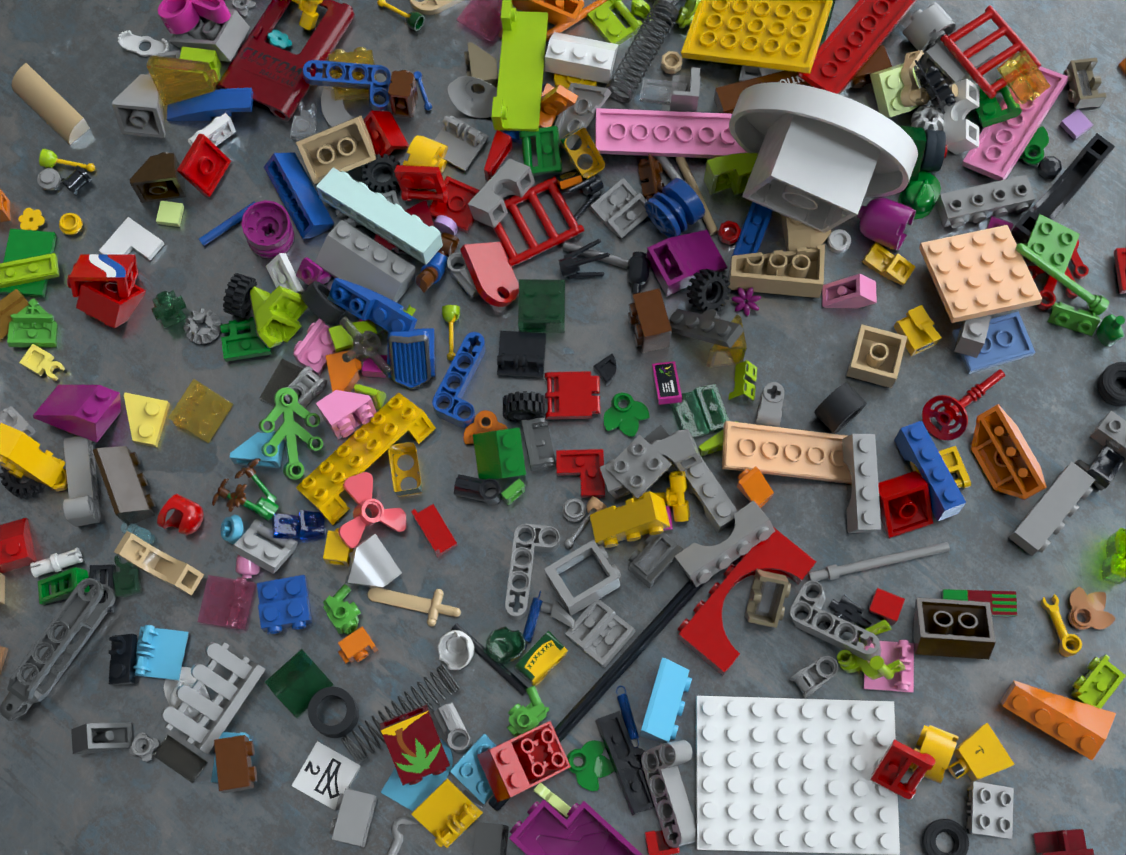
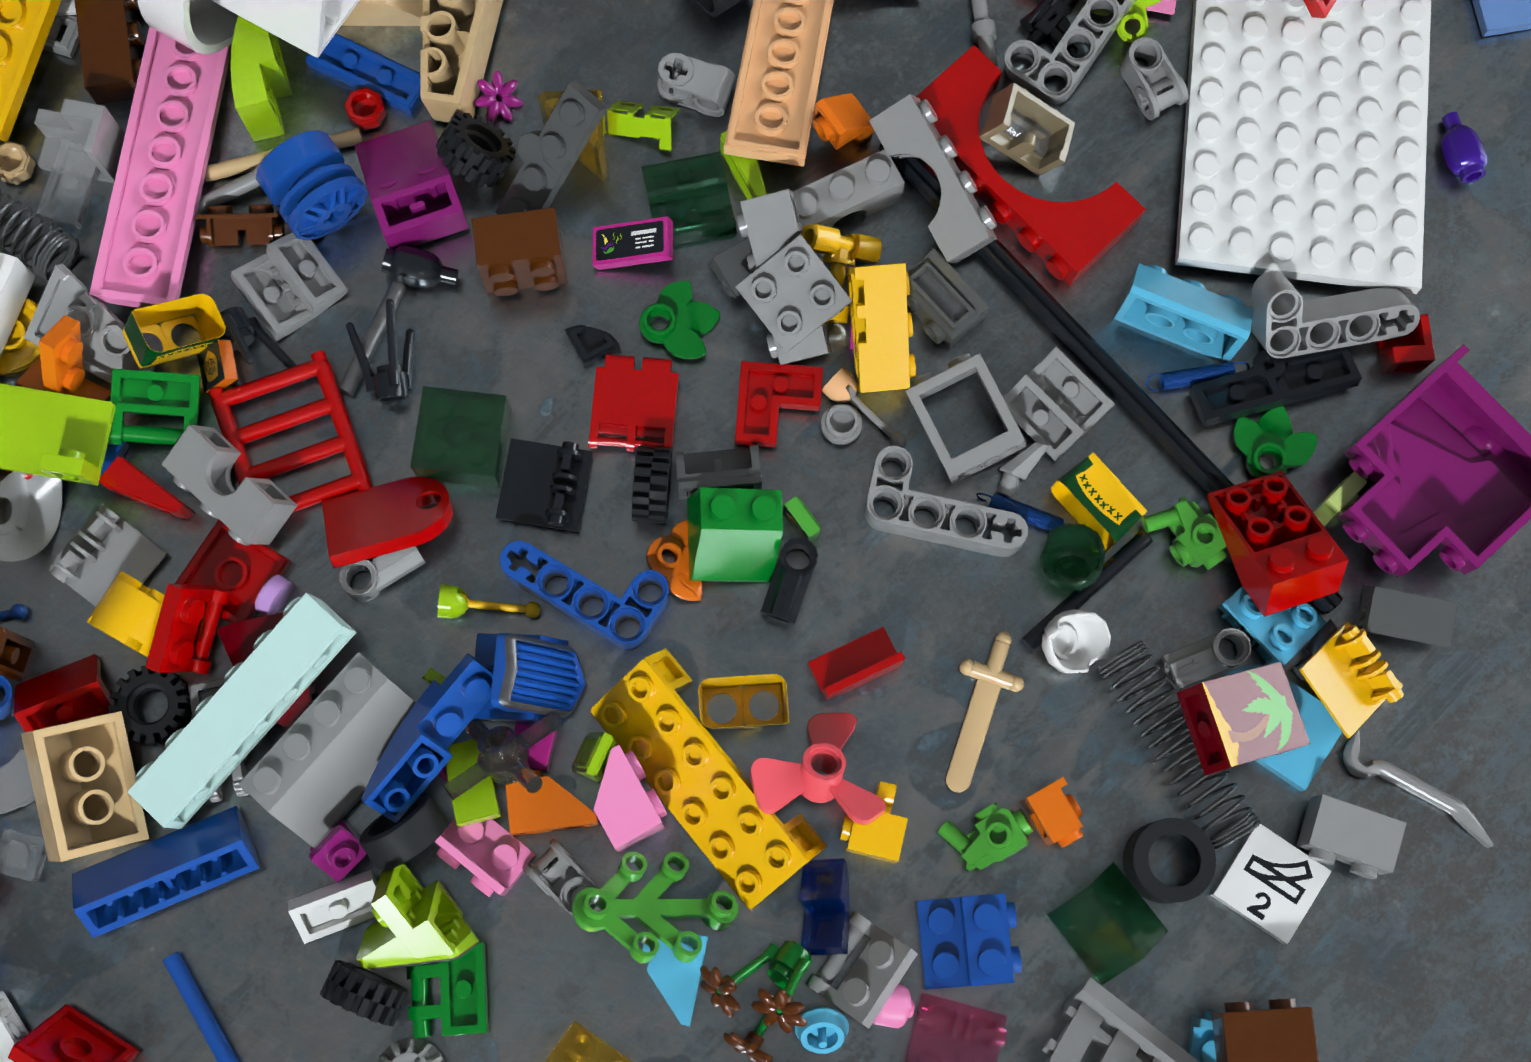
camera: 90 degrees left, 5 degrees up
magenta wheel [242,200,295,259] -> none
clear smoke tile [259,359,303,407] -> none
slope [345,534,402,588] -> none
reddish brown piece [416,232,460,293] -> none

